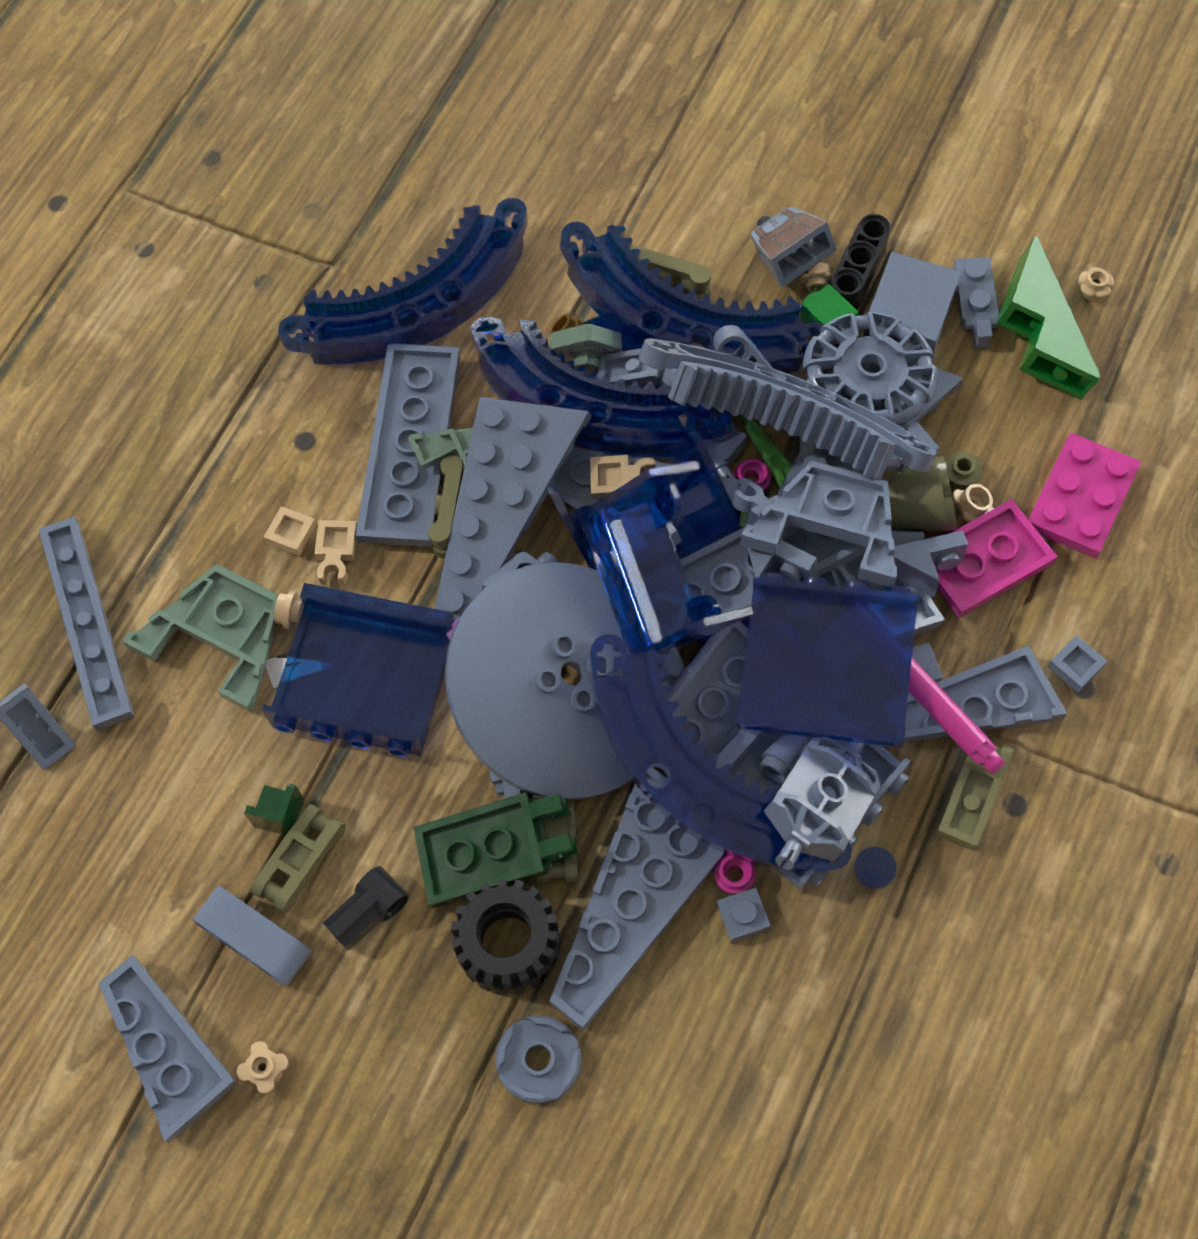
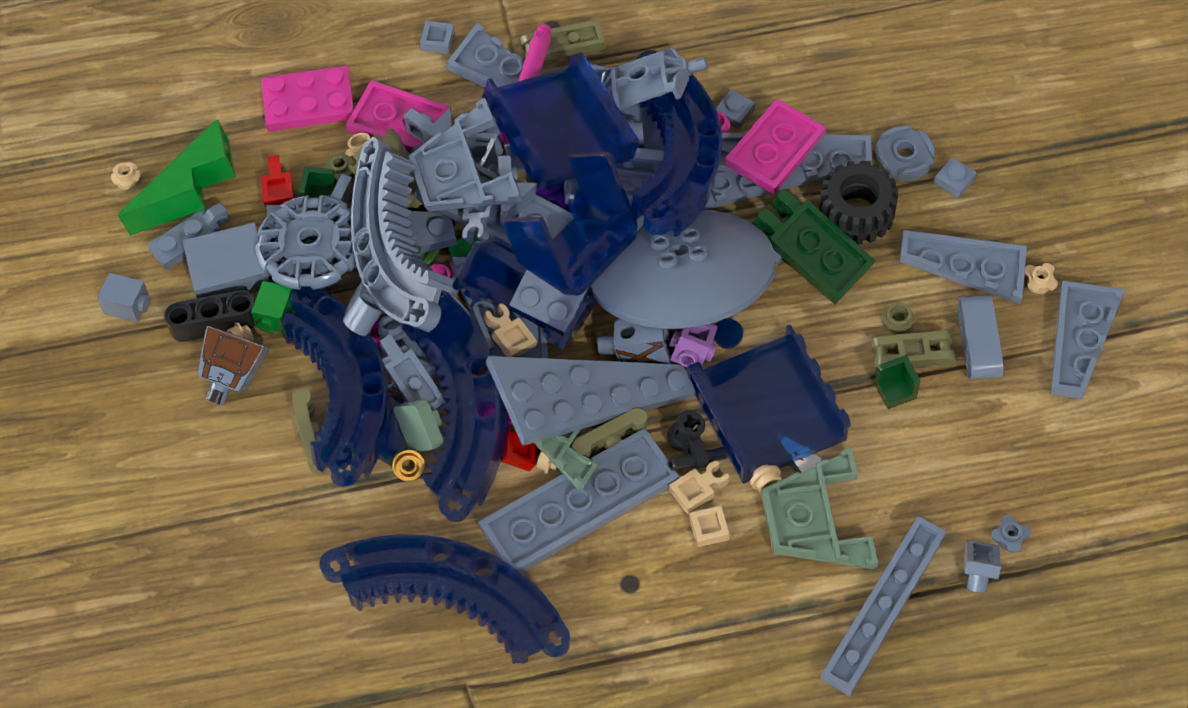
camera: 130 degrees left, 5 degrees down
black piece [323,866,410,951] -> none
none -> sand blue brick [97,273,151,323]
none -> red plate [260,155,294,208]
none -> dark green panel [298,166,337,198]
none -> black piece [667,410,728,471]
none -> dark pink plate [725,99,826,195]
none -> olive plate [882,303,914,333]
none -> sand blue wing [899,230,1027,305]
none -> sand blue plate [934,157,977,199]
none -> sand blue plate [991,515,1031,553]

